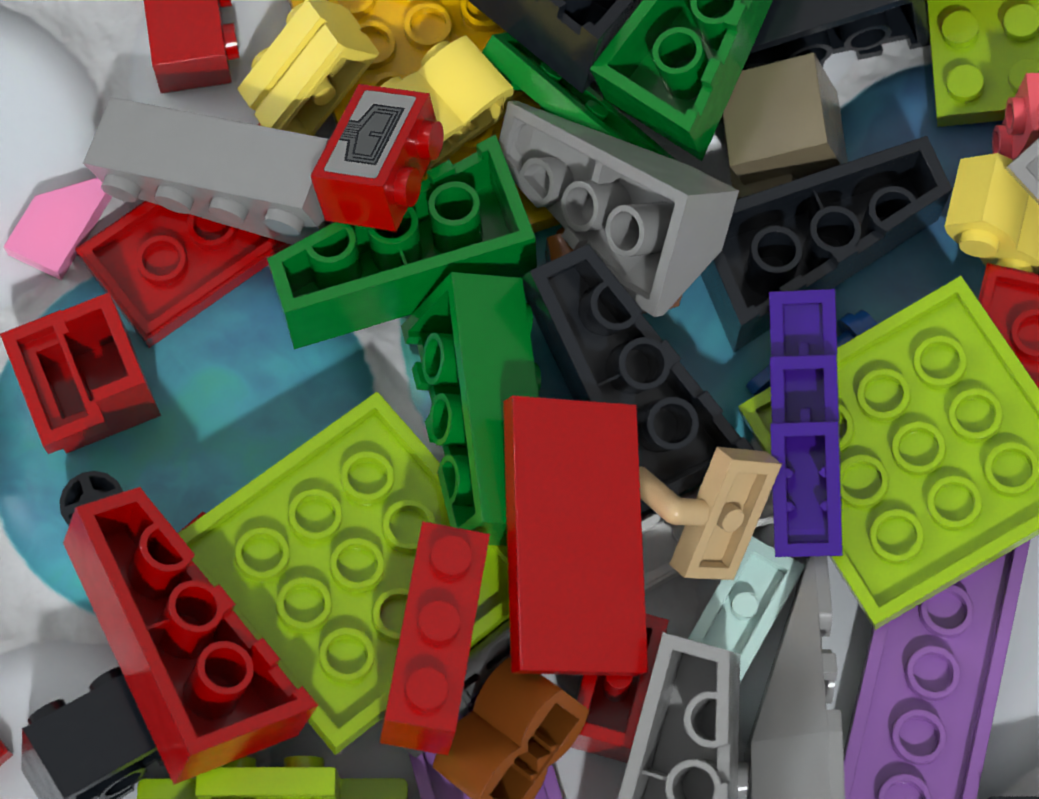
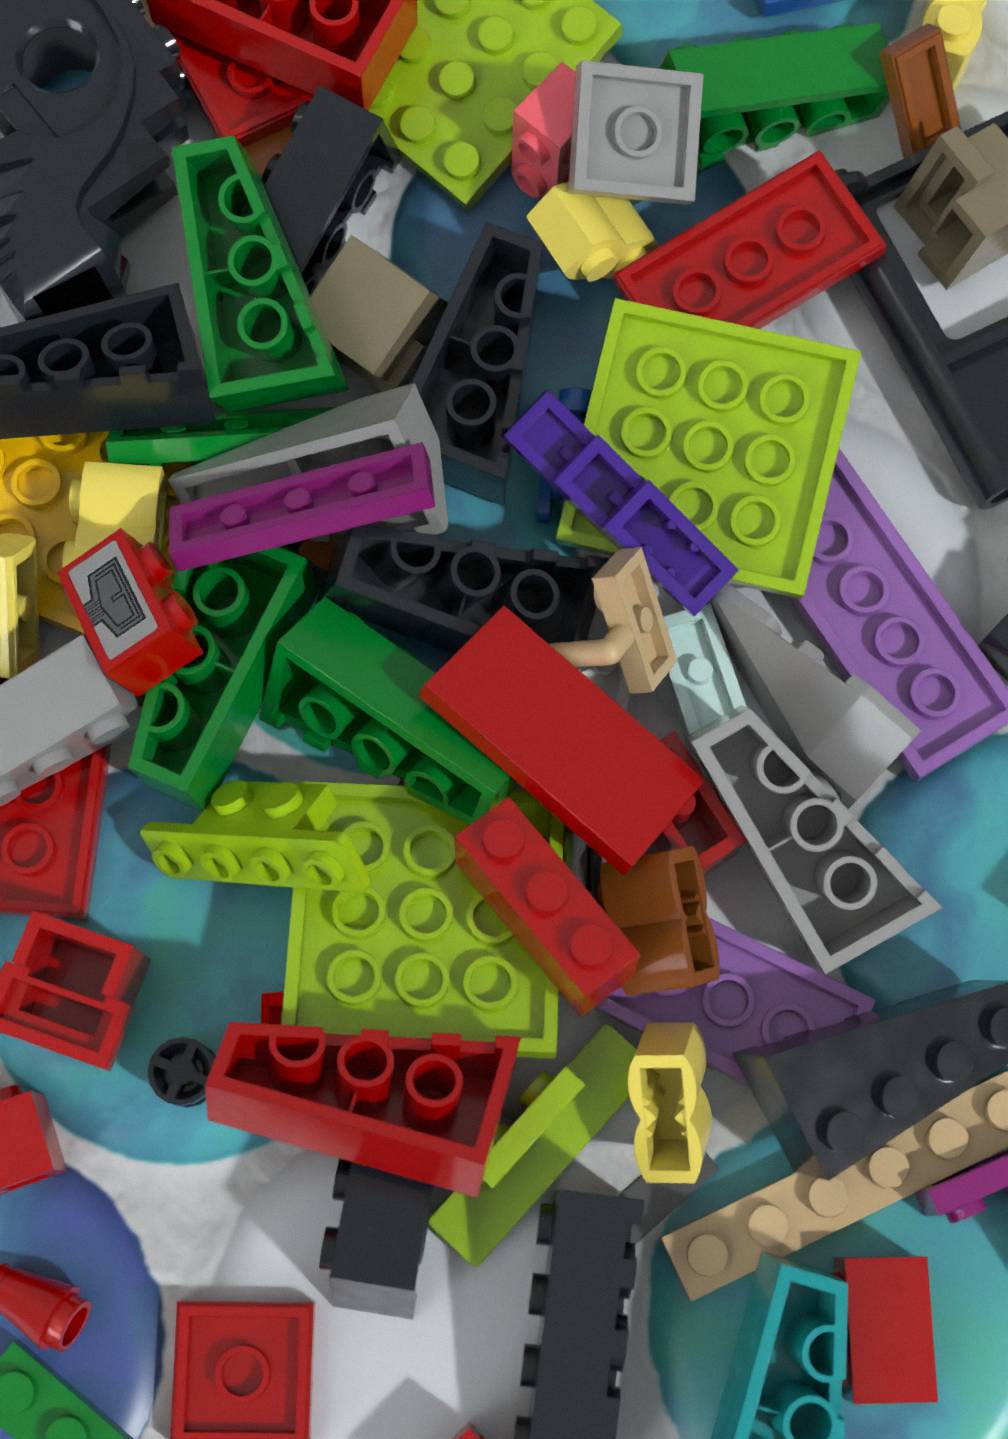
camera: 50 degrees left, 5 degrees up
none -> lime bracket [140,780,372,893]
none -> magenta plate [169,442,435,572]

